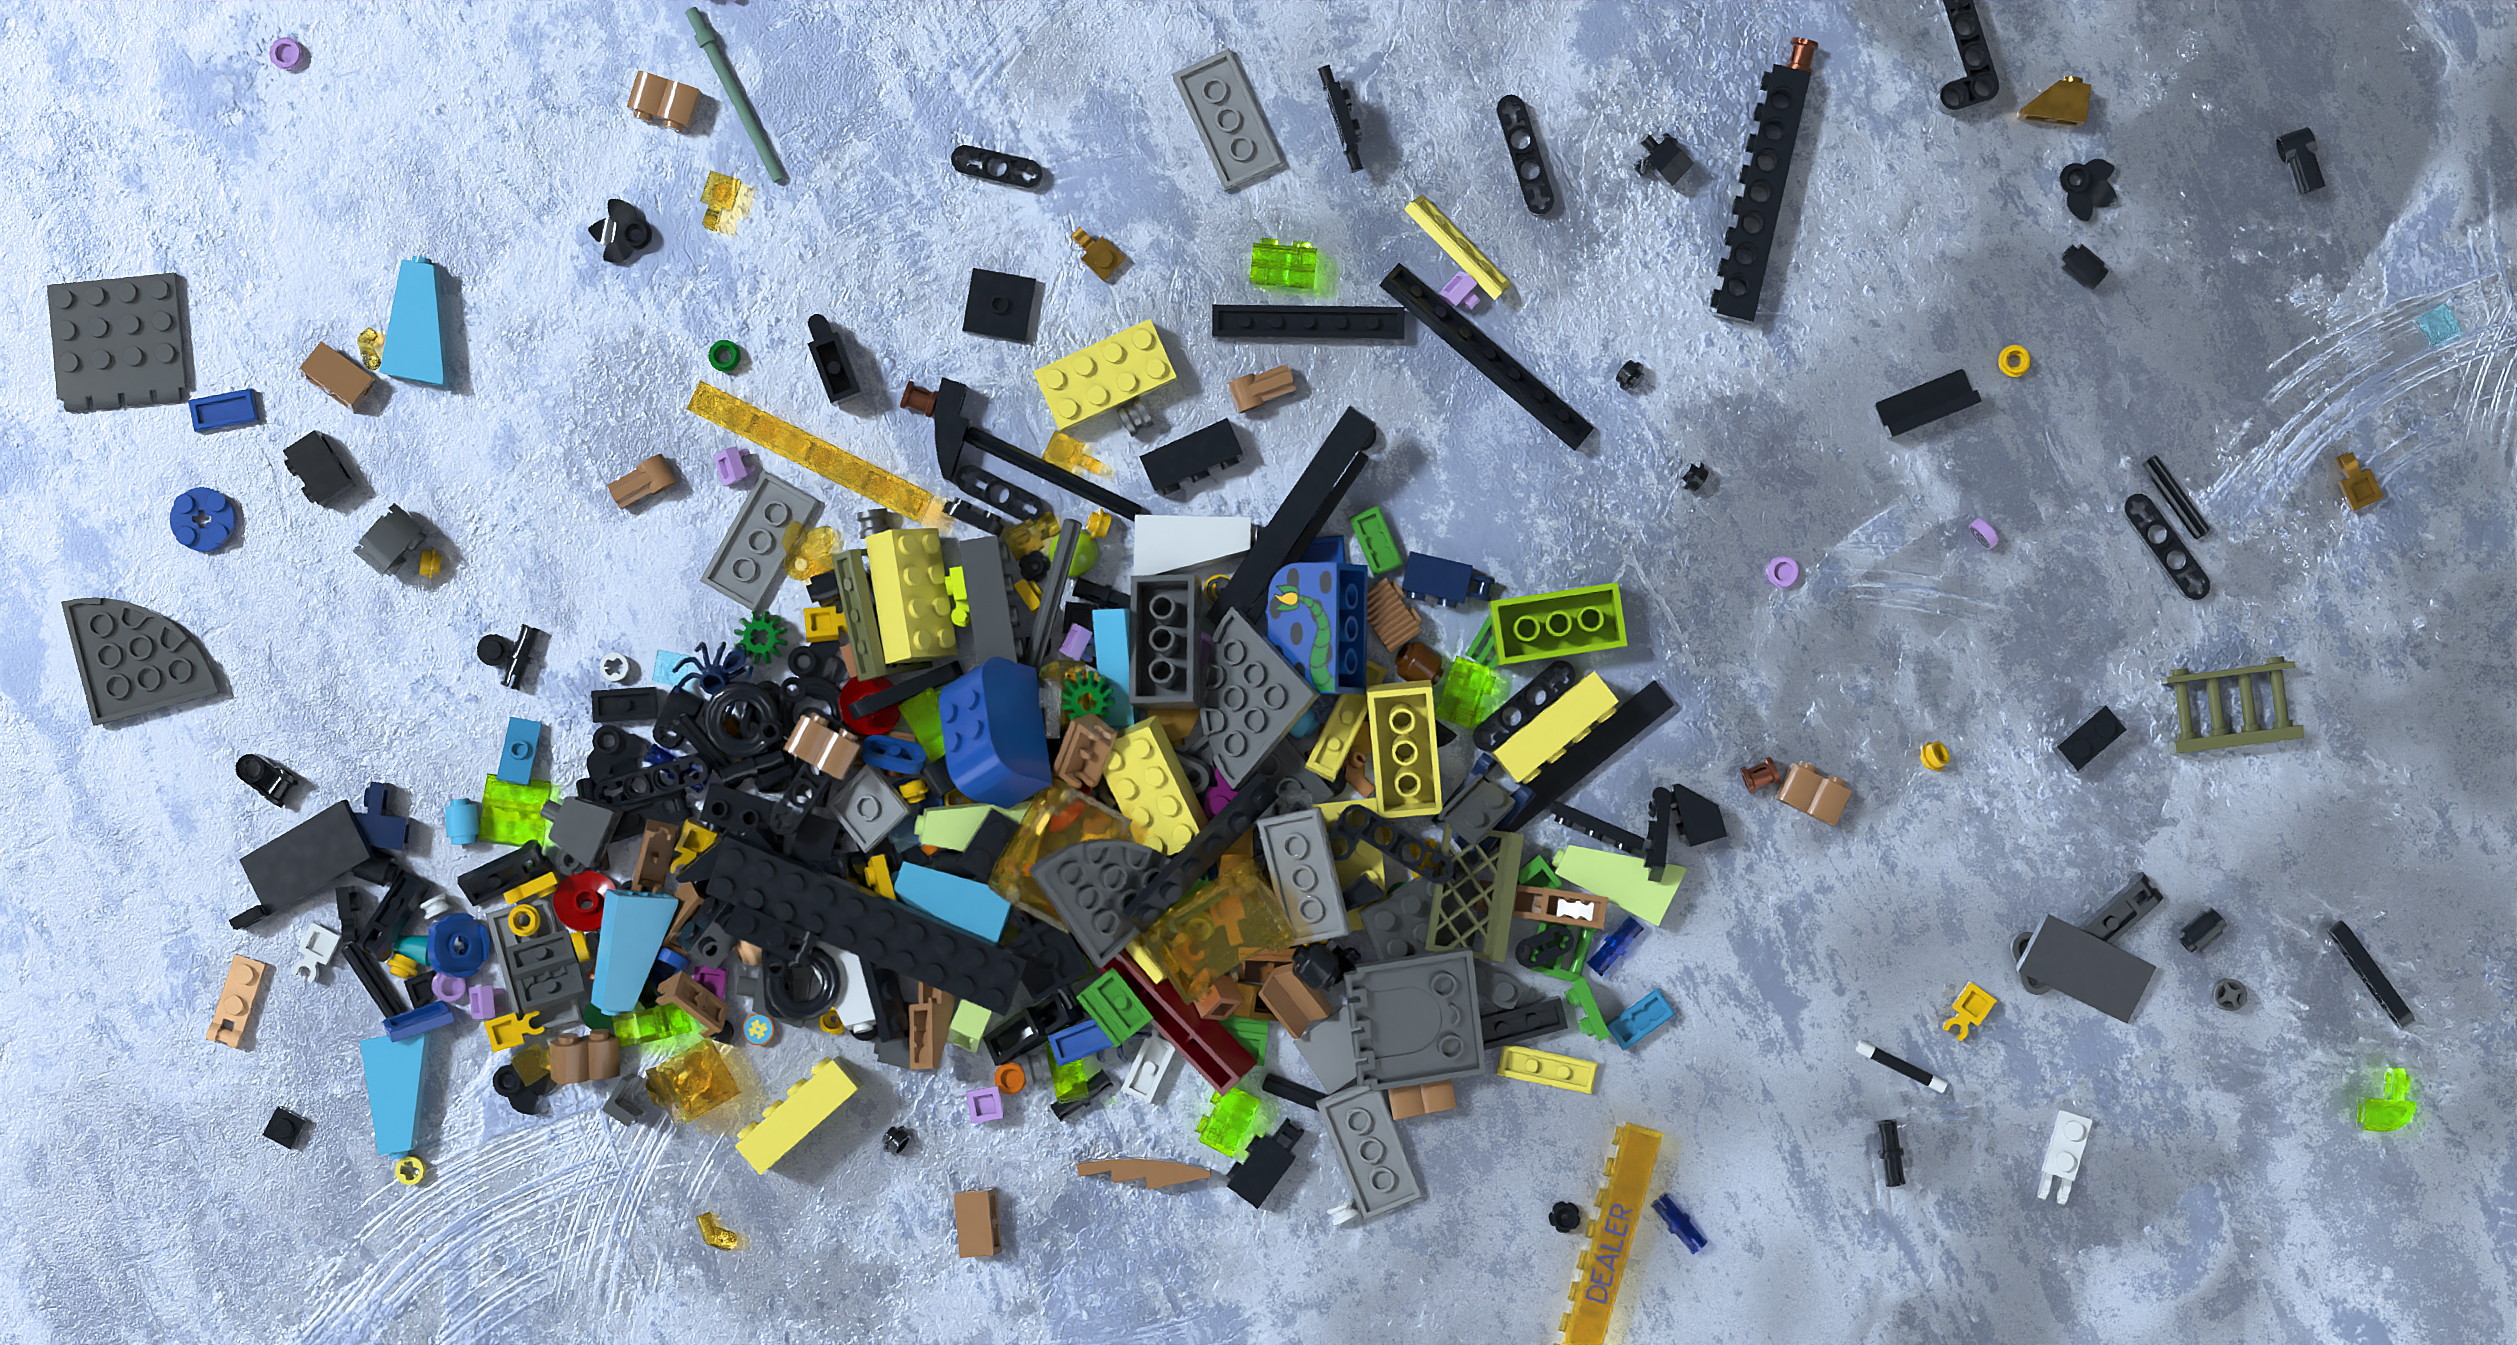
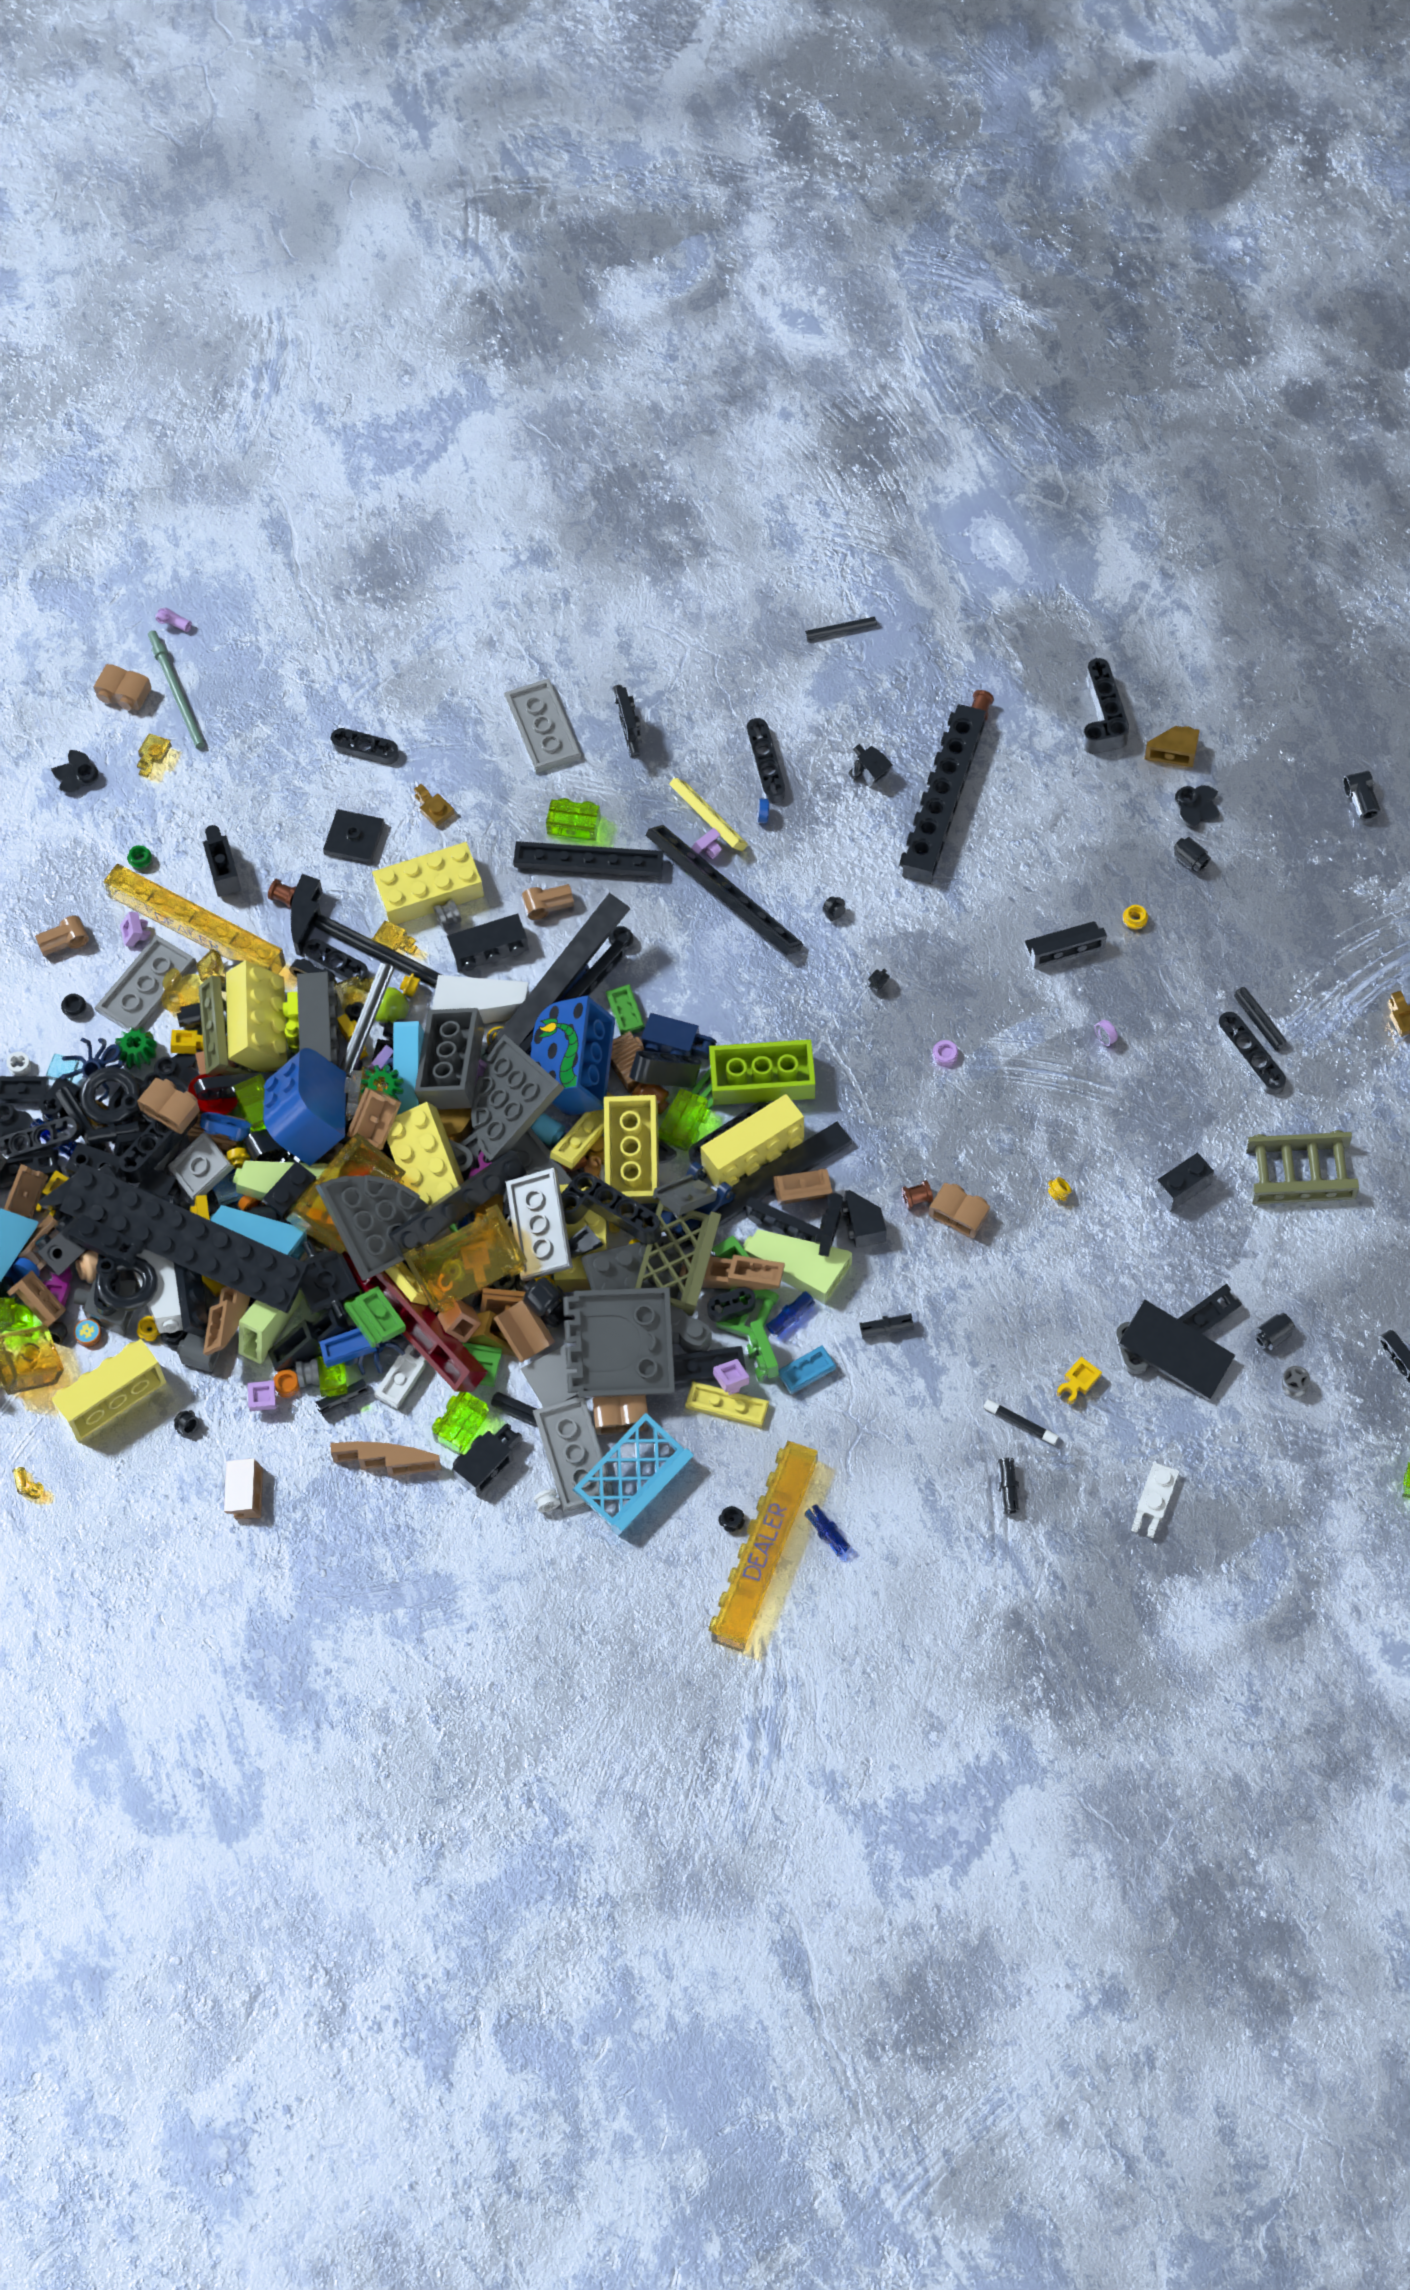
camera: 10 degrees right, 25 degrees down
none -> black plate [61,993,87,1018]
none -> clear yellow plate [196,949,225,983]
none -> medium azure fence [573,1413,694,1536]
none -> black beam [629,1051,702,1088]
none -> lavender tile [713,1359,750,1395]
none -> blue tile [757,798,769,824]
none -> medium nougat hinge [773,1169,833,1205]
none -> black pin [859,1313,914,1339]

